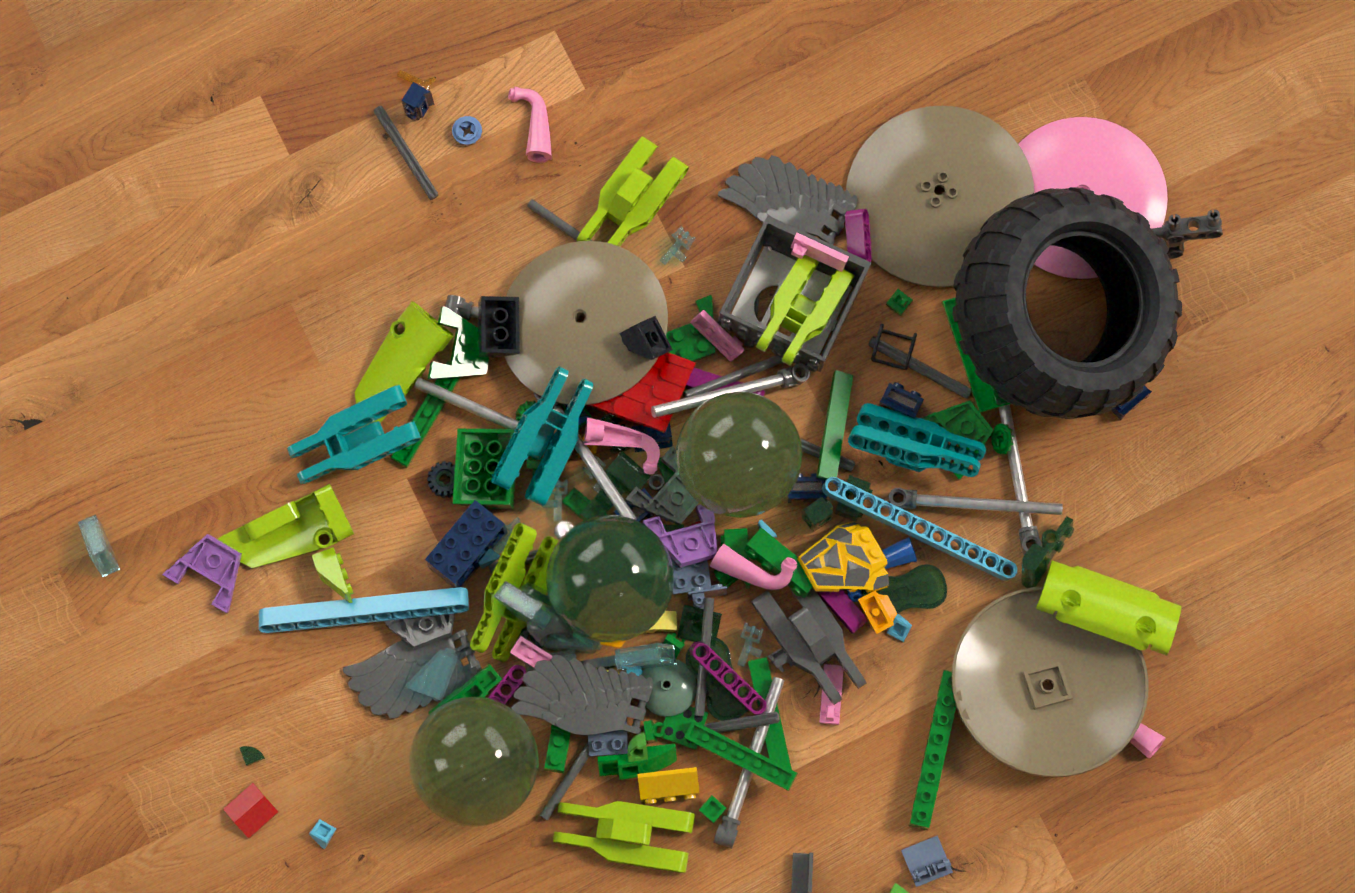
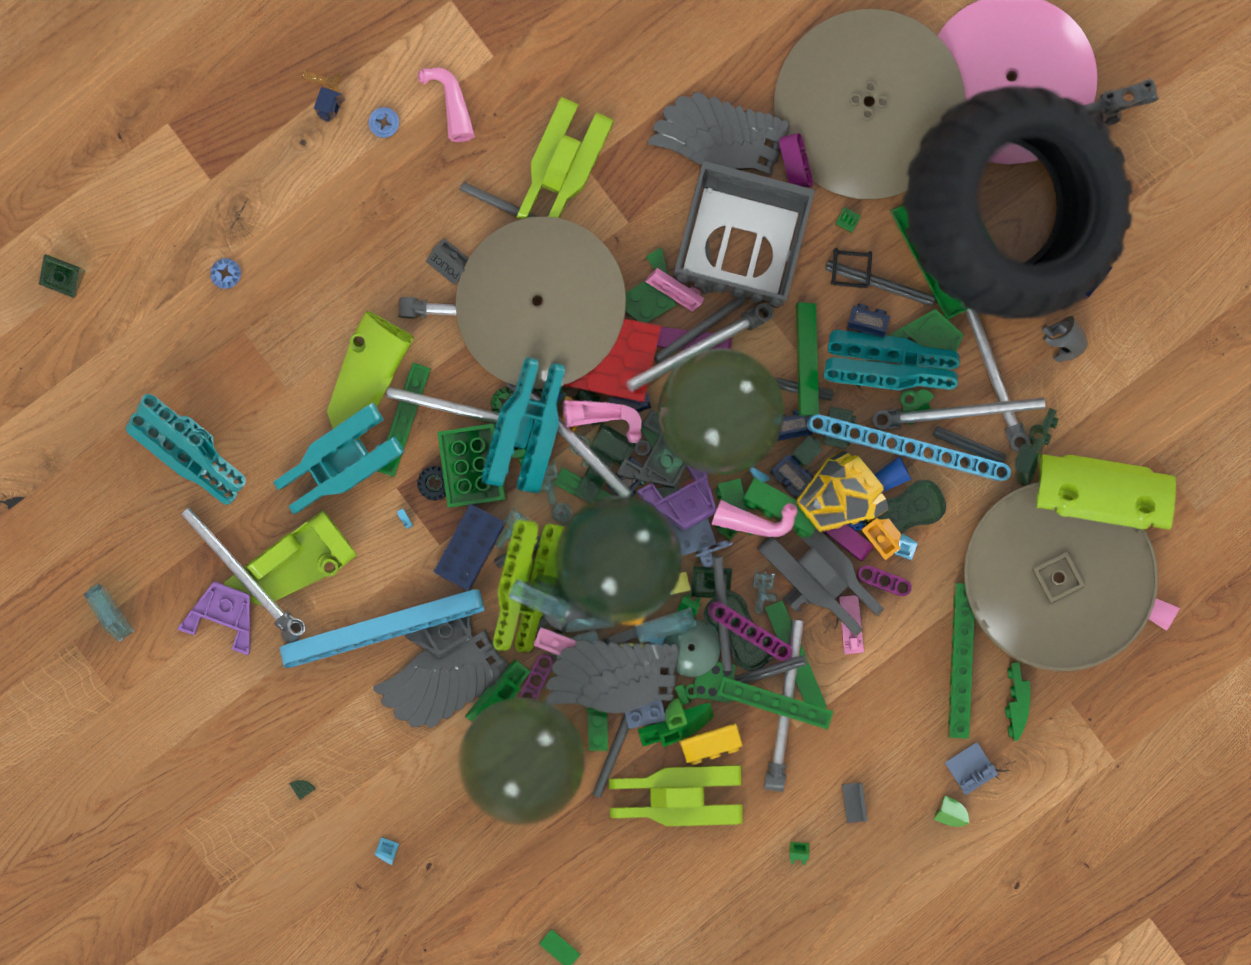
camera: 10 degrees left, 10 degrees up
red slope [223,783,278,838] -> none
lime slope [312,547,354,603] -> none
dark grey axle [374,106,438,200] -> none
clear light blue slope [405,647,459,701] -> none
wing [428,306,489,380] -> none
black slope [478,296,520,358] -> none
medium azure slope [478,548,500,569] -> none
black slope [619,316,673,360] -> none
clear light blue arm [660,226,696,265] -> none
green tile [699,795,727,824] -> none
lime beam [756,255,855,366] -> none
bright pink hinge [790,233,849,272] -> none
green gear [991,423,1014,454] -> none
none -> clear green slope [39,254,85,298]
none -> teal beam [125,394,246,505]
none -> flat silver piece [181,507,305,643]
none -> medium blue gear [210,258,241,289]
none -> medium azure tile [397,509,413,529]
none -> dark grey panel [426,238,469,285]
none -> dark blue window [769,454,814,500]
none -> magenta beam [857,565,912,596]
none -> green plate [900,389,934,425]
none -> dark grey axle [933,426,1006,463]
none -> green slope [1005,662,1031,741]
none -> dark grey piece [1042,316,1088,362]

